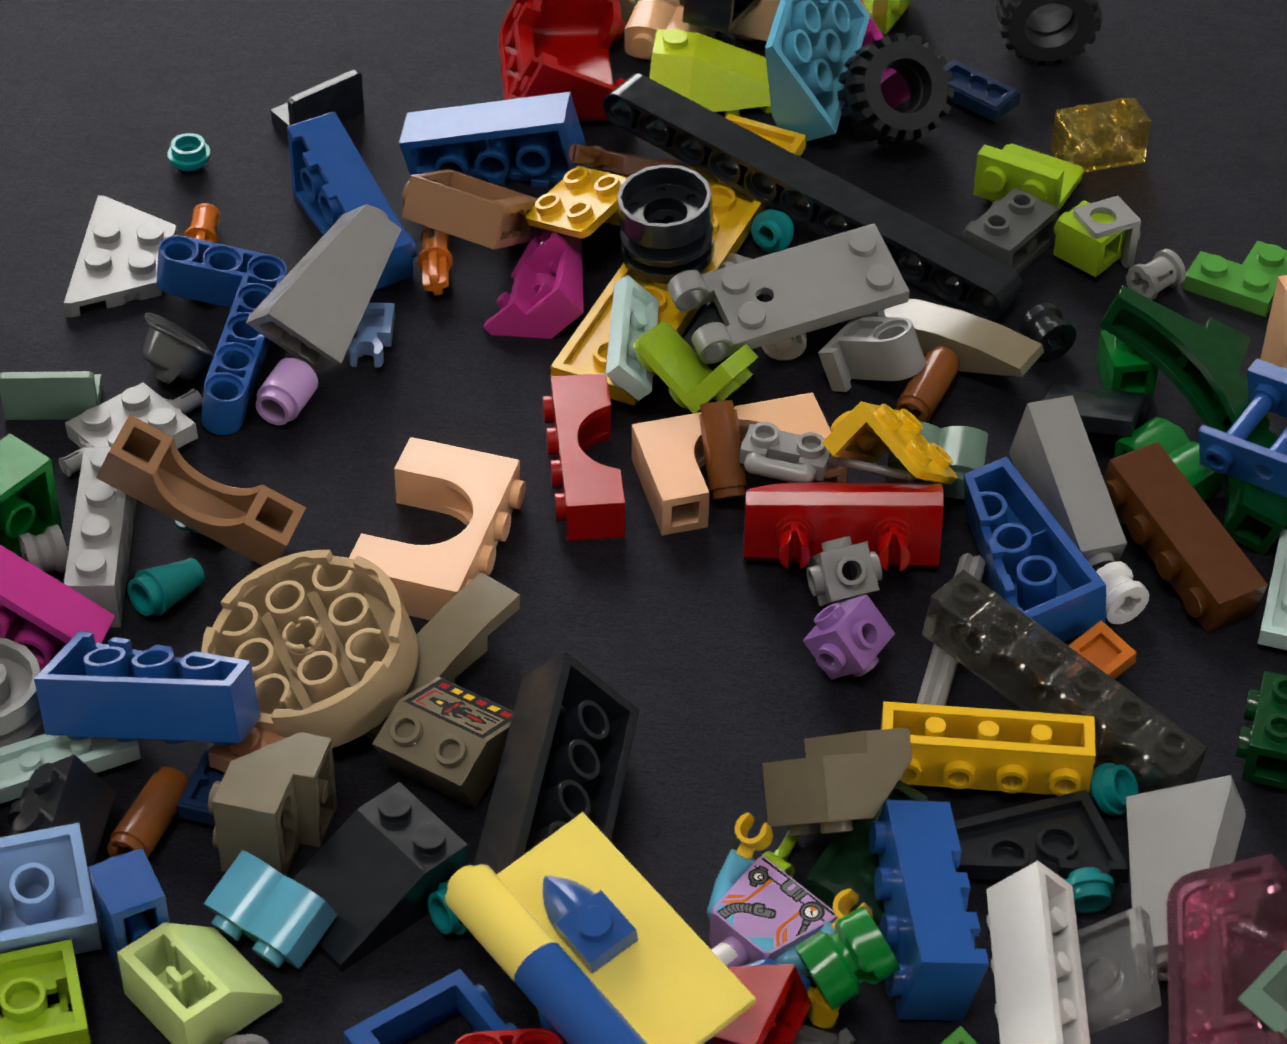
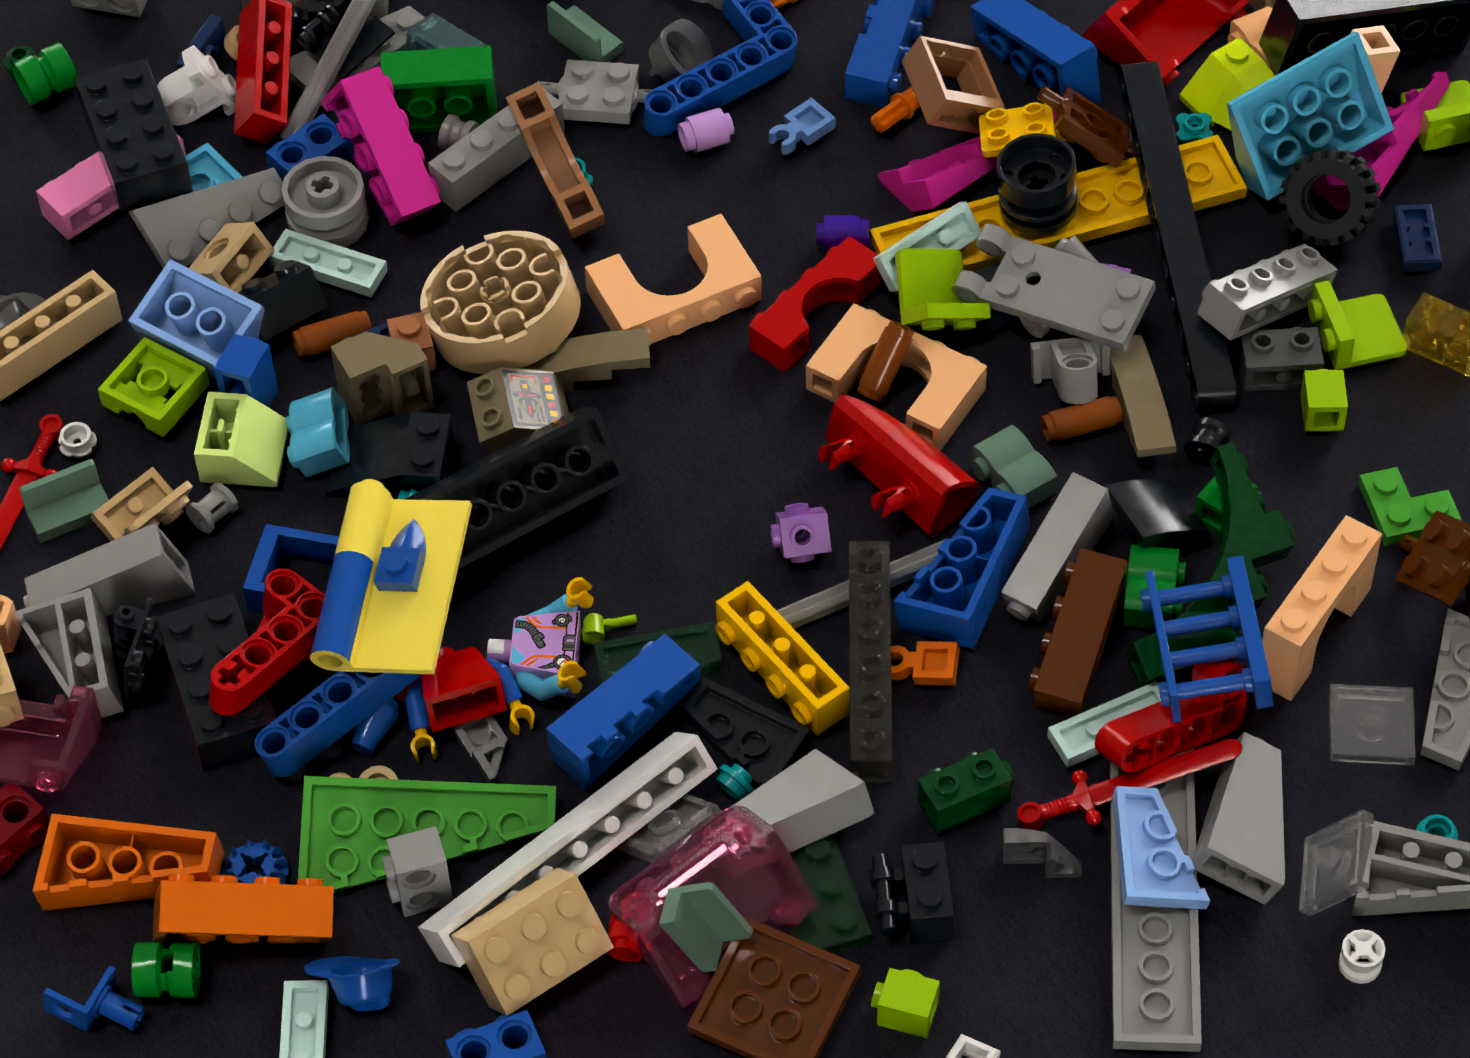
camera: 50 degrees right, 10 degrees up
blue wedge [34,631,260,746] -> none
teal cone [128,558,205,616] -> none
light grey slope [246,204,402,372] -> none
light grey piece [739,422,916,483] -> none
teal plate [751,210,794,253] -> none
dark tan piece [762,728,912,836] -> none
green wheel [794,906,901,1010] -> none
light grey brick [806,536,882,606] -> none
yellow bracket [821,401,958,485] -> none
light grey bracket [1073,196,1141,268] -> none
teal plate [1090,763,1138,816] -> none
white wheel [1096,561,1150,624] -> none
light grey bush [1126,249,1186,300] -> none
none -> dark purple brick [816,215,869,253]
none -> light grey brick [1197,243,1338,341]

